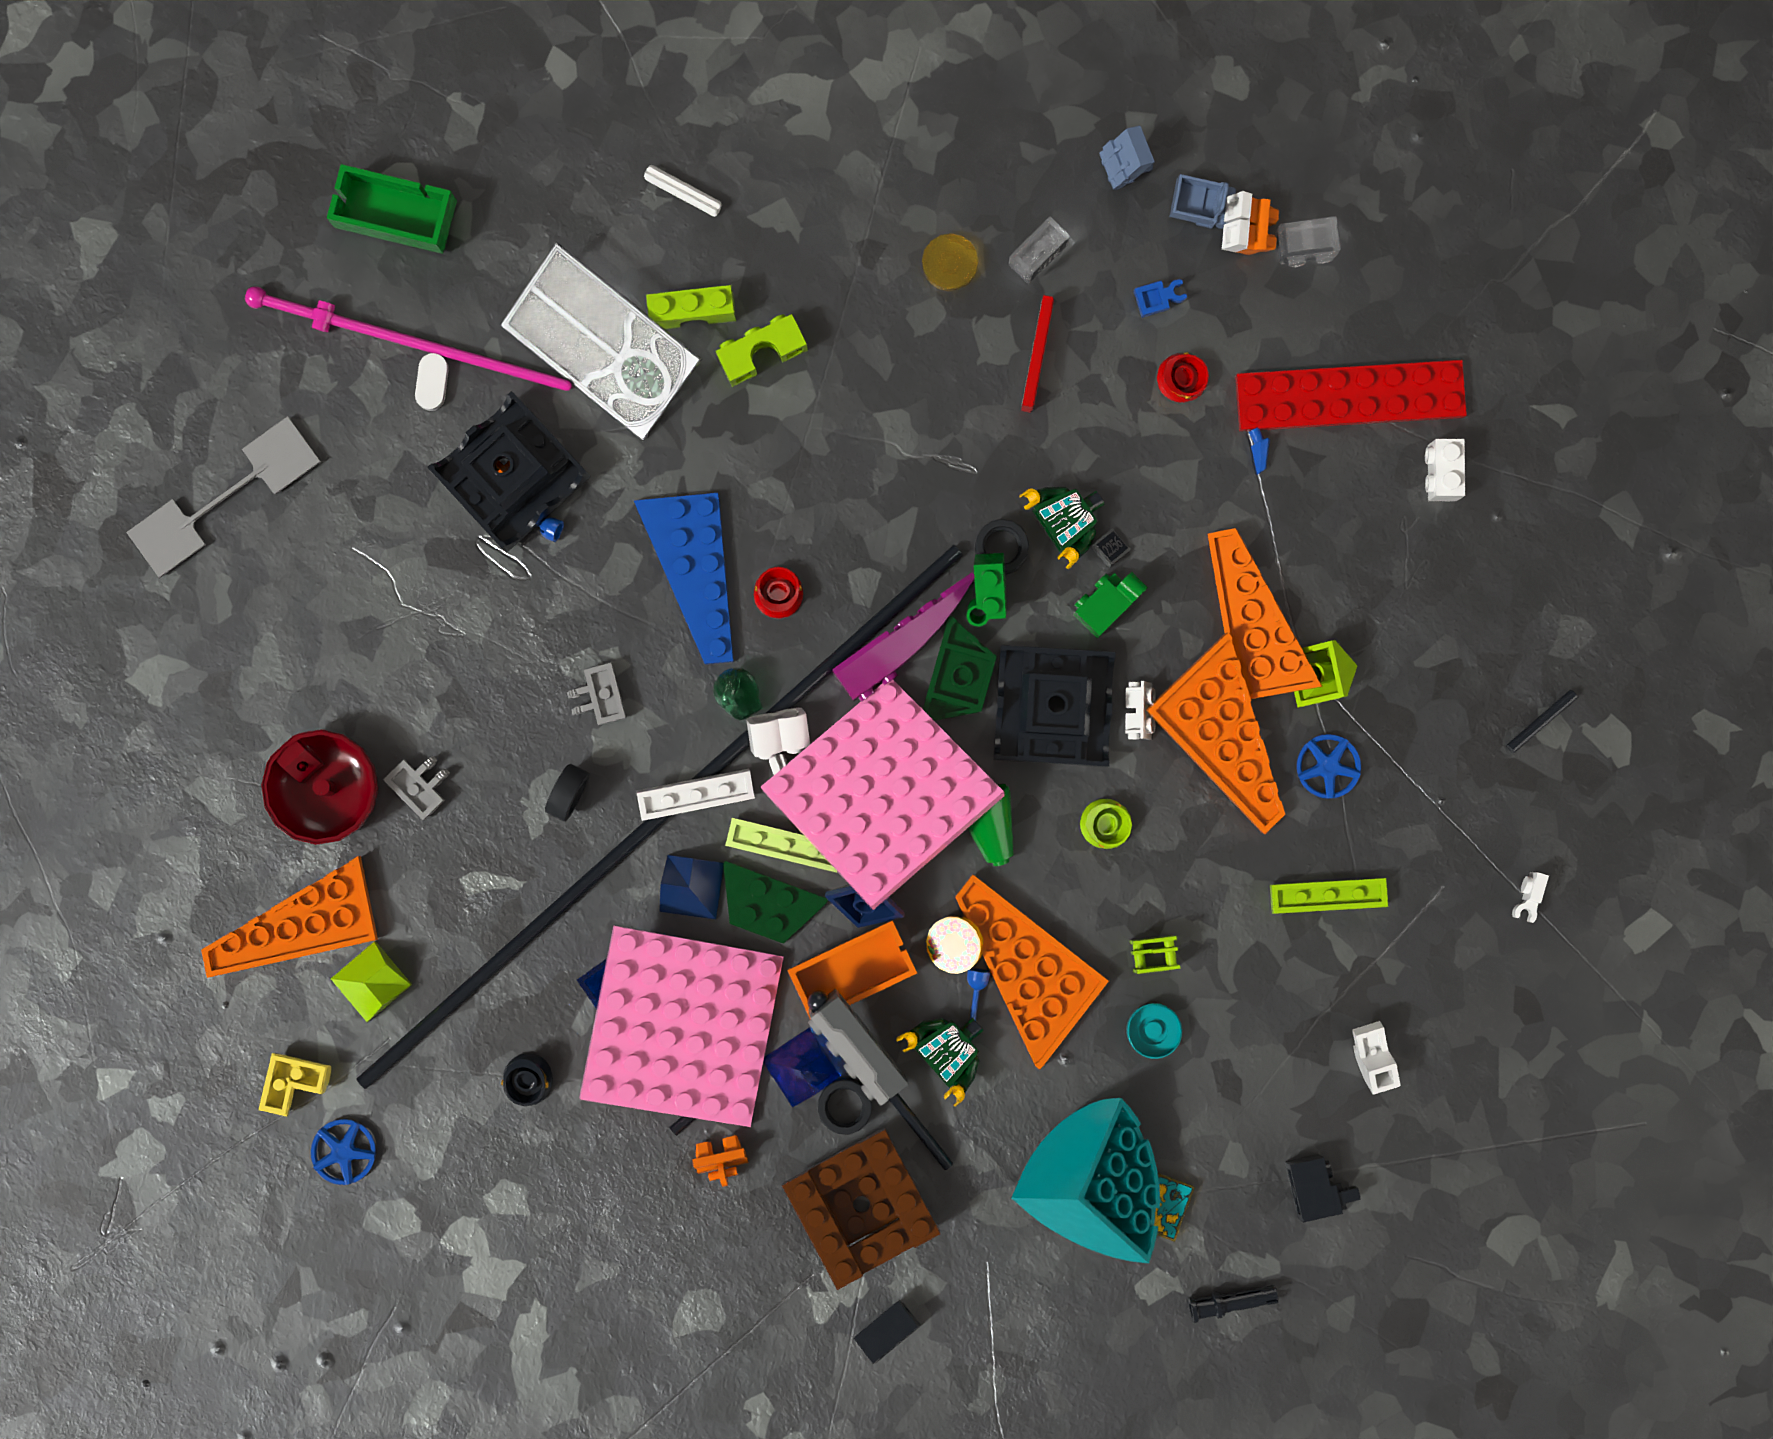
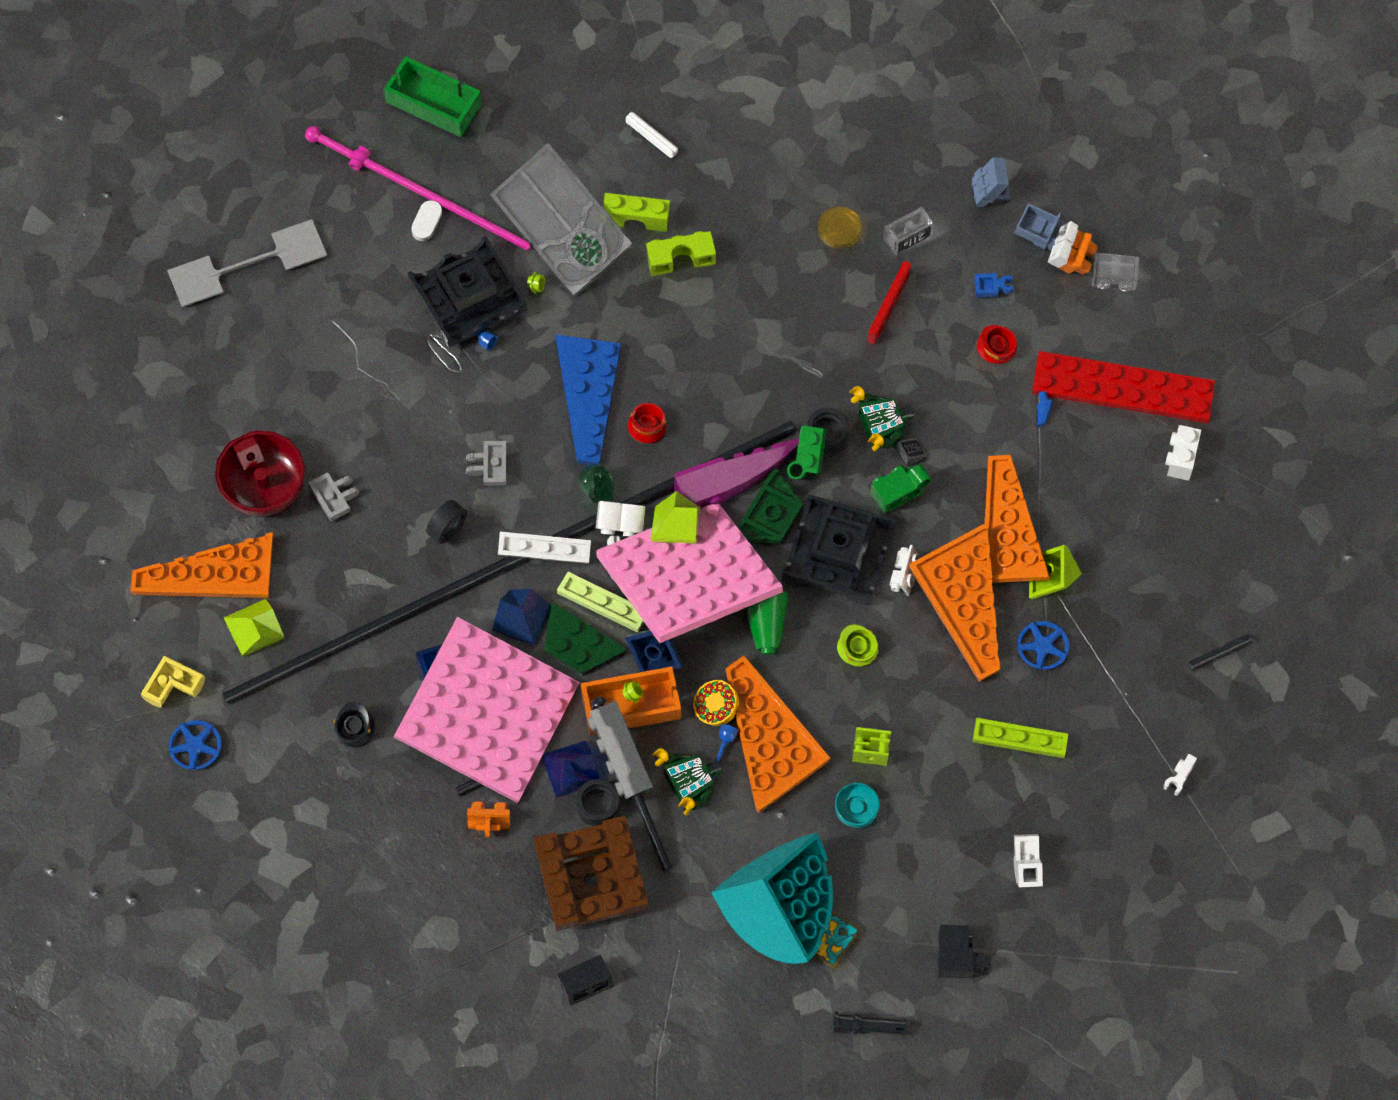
camera: 10 degrees right, 20 degrees down
none -> lime plate [527,272,545,294]
none -> lime plate [622,681,643,703]
none -> lime slope [651,491,701,544]

